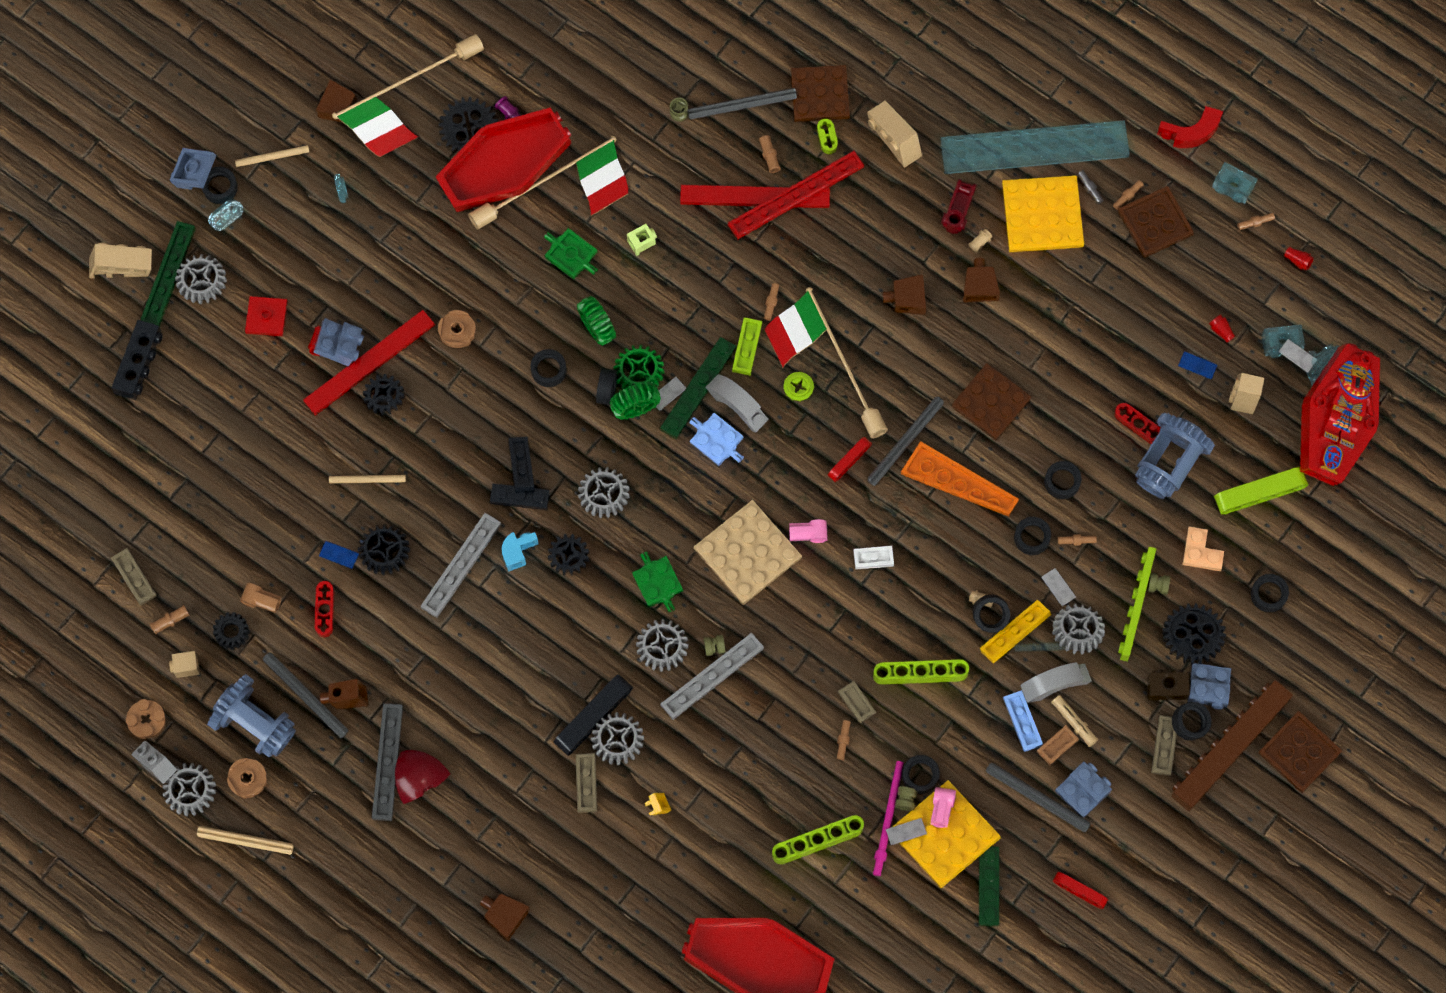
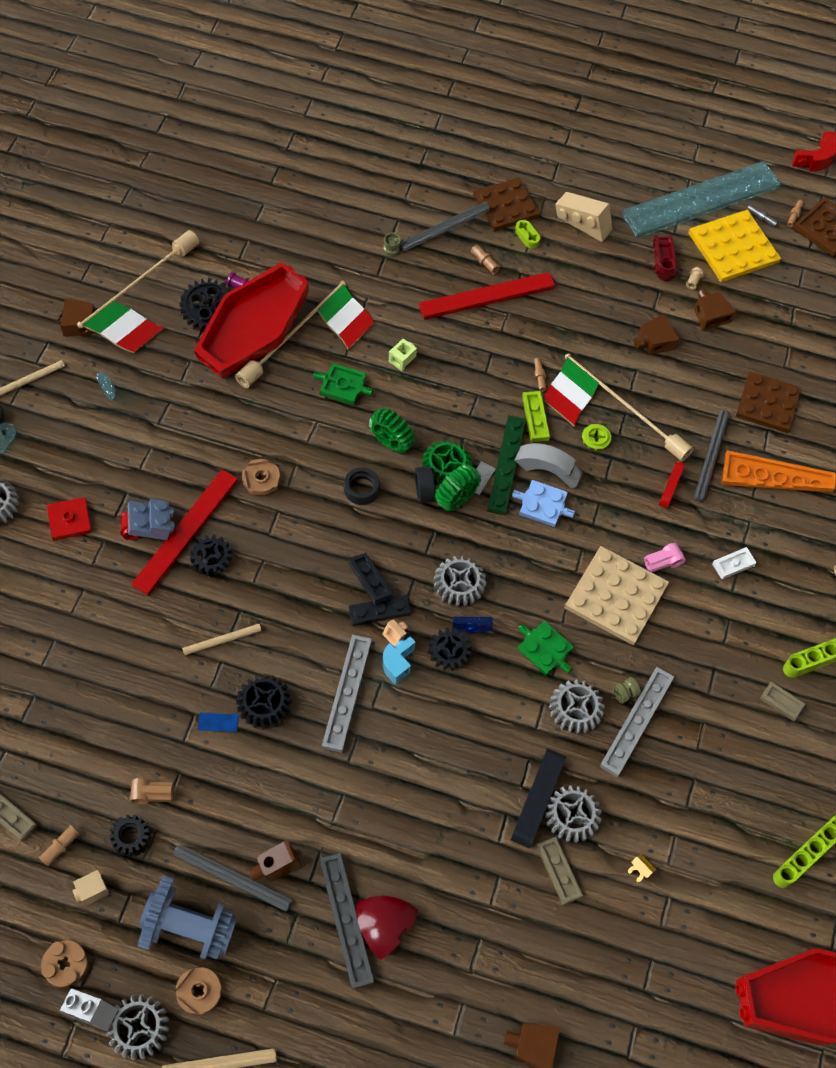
camera: 25 degrees left, 10 degrees down
red beam [315,581,334,637] -> none
red tile [728,150,864,240] -> none
medium nougat bar [836,720,851,760] -> none
none -> light nougat tile [383,619,408,647]
none -> clear blue plate [452,616,493,634]

